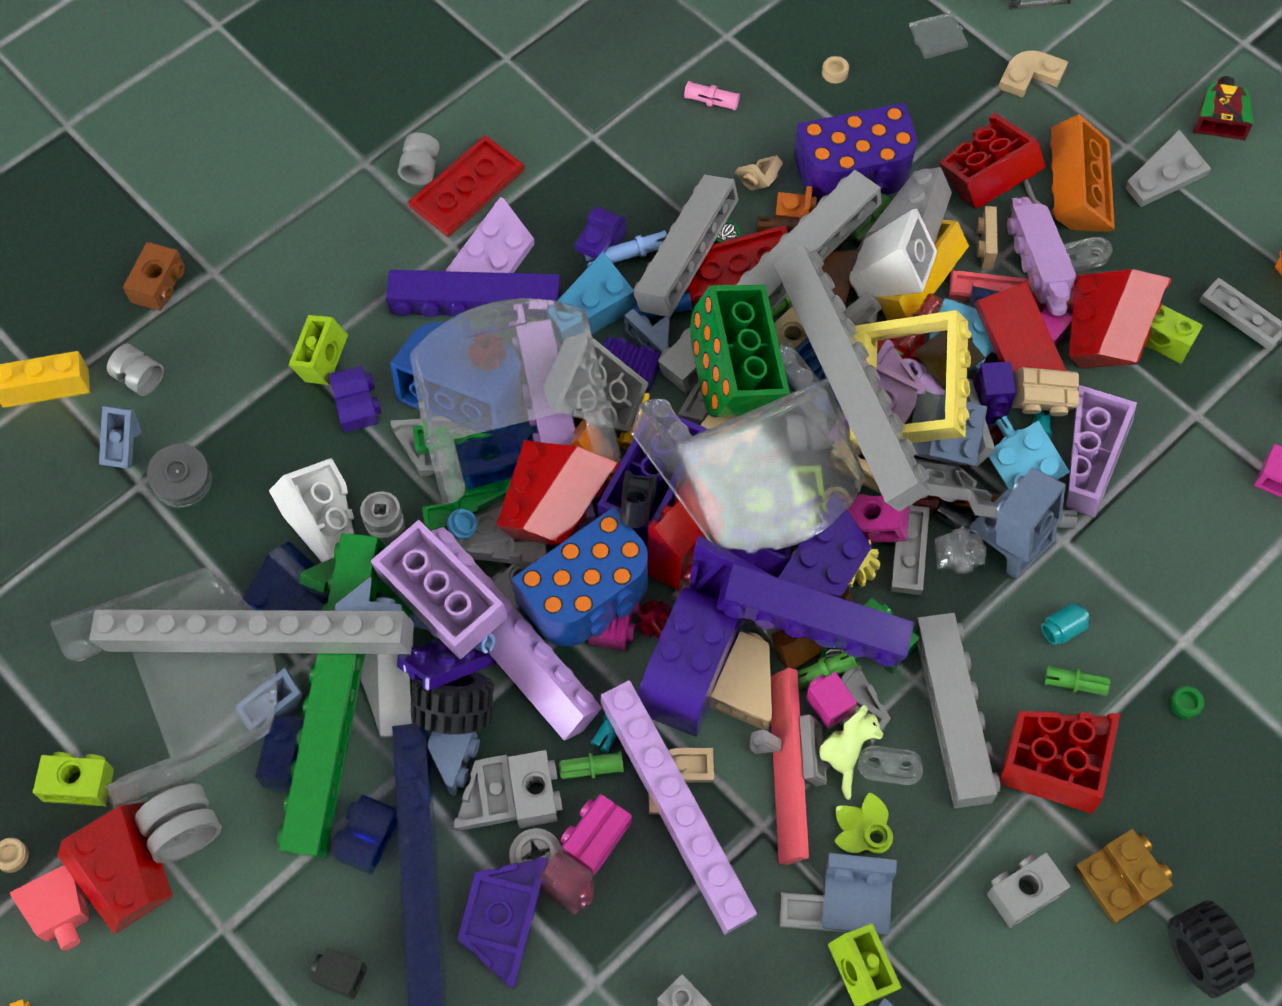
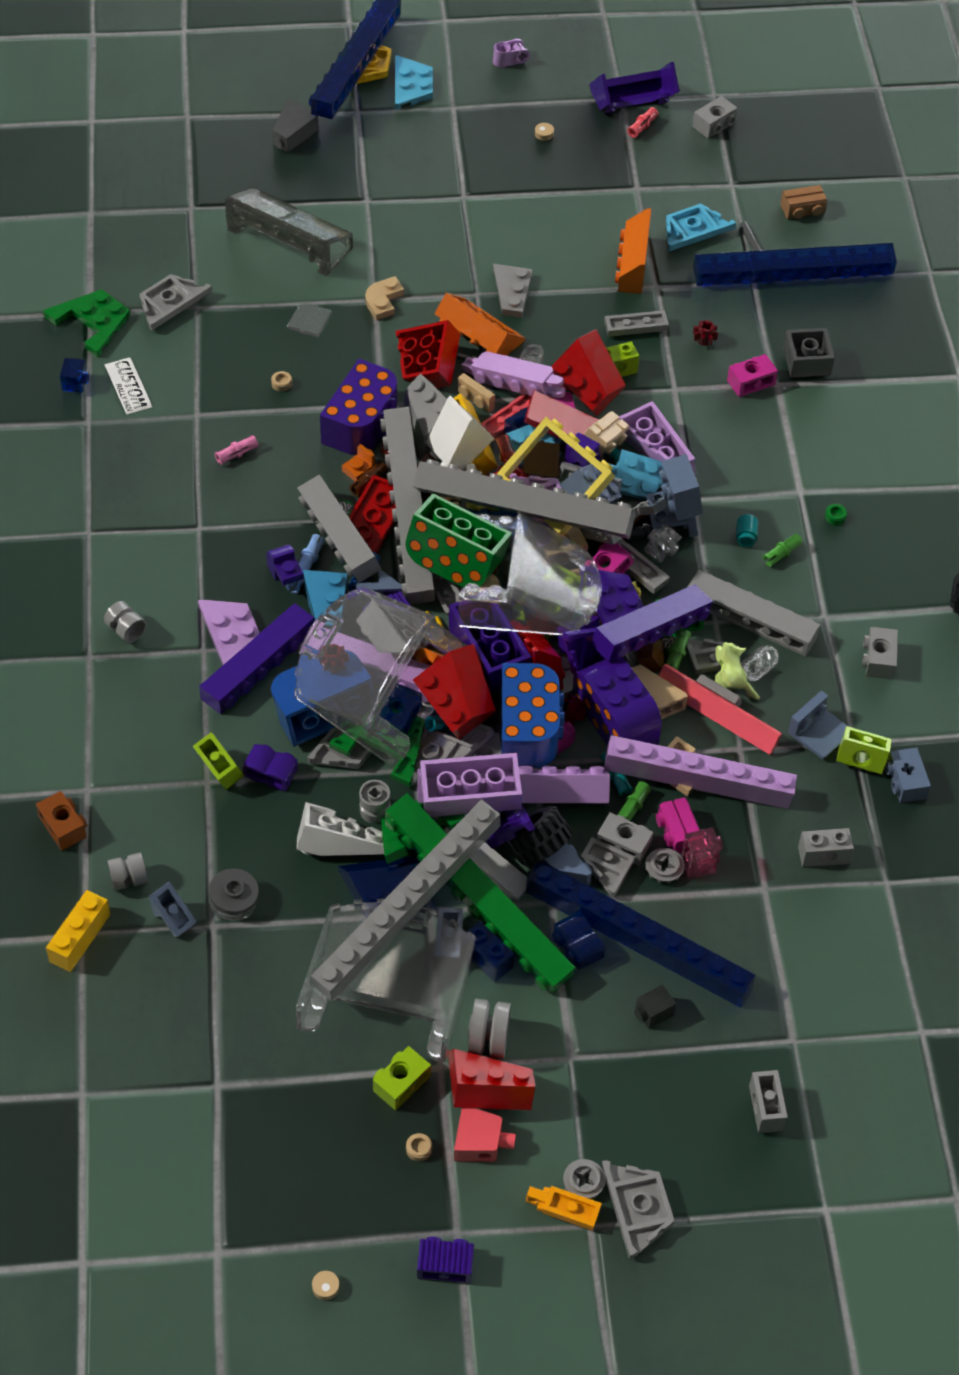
camera: 55 degrees left, 10 degrees down
sand blue slope [335,577,402,611] -> none
red tile [408,135,525,237] -> none
dark azure plate [447,509,477,540] -> none
dark purple wing [457,857,549,988] -> none
black piece [620,470,658,528] -> none
tan bracket [735,155,783,191] -> none
light grey tile [749,729,782,754] -> none
light grey tile [779,892,846,932] -> none
dark pink brick [806,672,857,729] -> none
lime plate [835,793,893,854] -> none
red wedge [999,711,1120,814] -> none
pearl gold plate [1074,829,1174,925] -> none
torso [1193,76,1253,141] -> none

